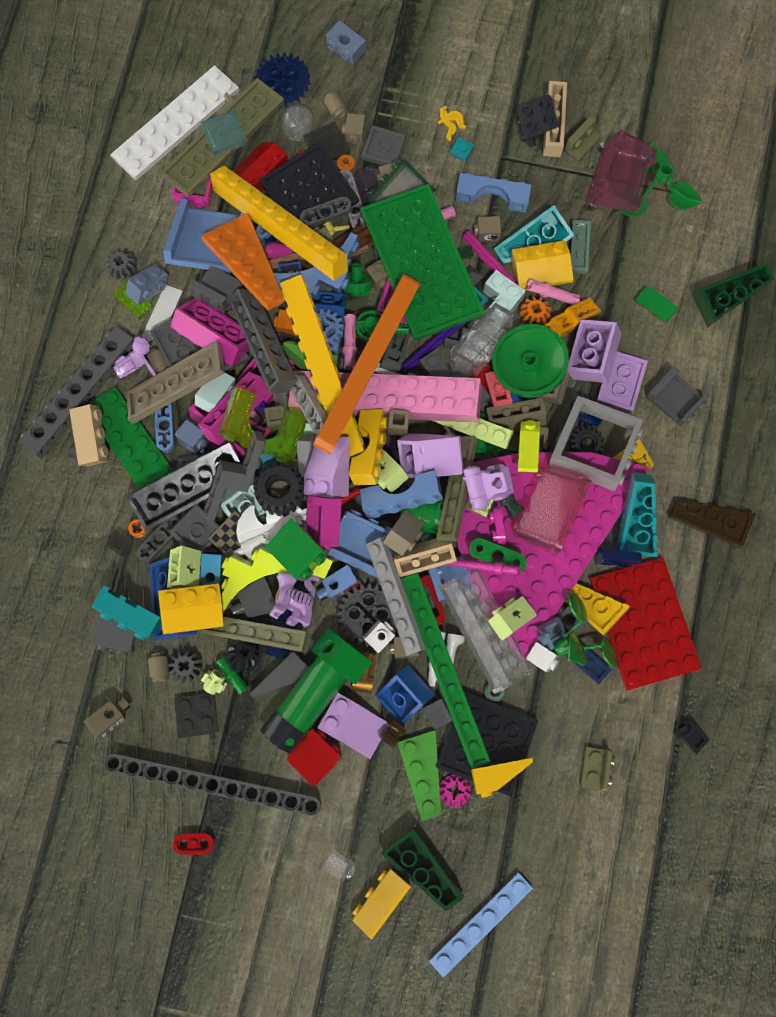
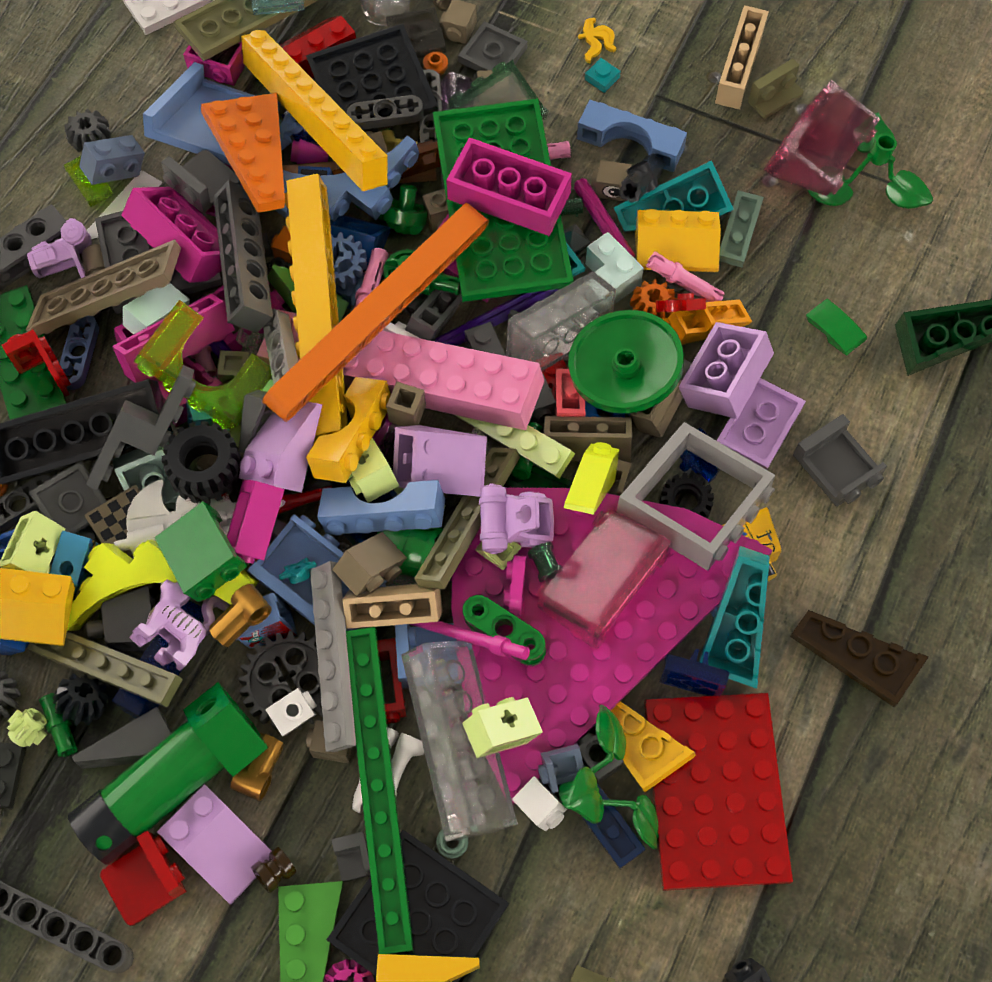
camera: 15 degrees right, 10 degrees down
sand blue brick [175,419,210,455] -> none
blue slope [375,665,435,725] -> none
black bracket [517,95,559,147] -> none
none -> red bracket [1,329,71,397]
none -> pearl gold piece [209,584,272,647]
none -> teal plate [279,558,317,584]
none -> dark pink brick [446,137,572,236]
none -> black piece [619,153,666,203]
none -> red plate [656,293,706,312]

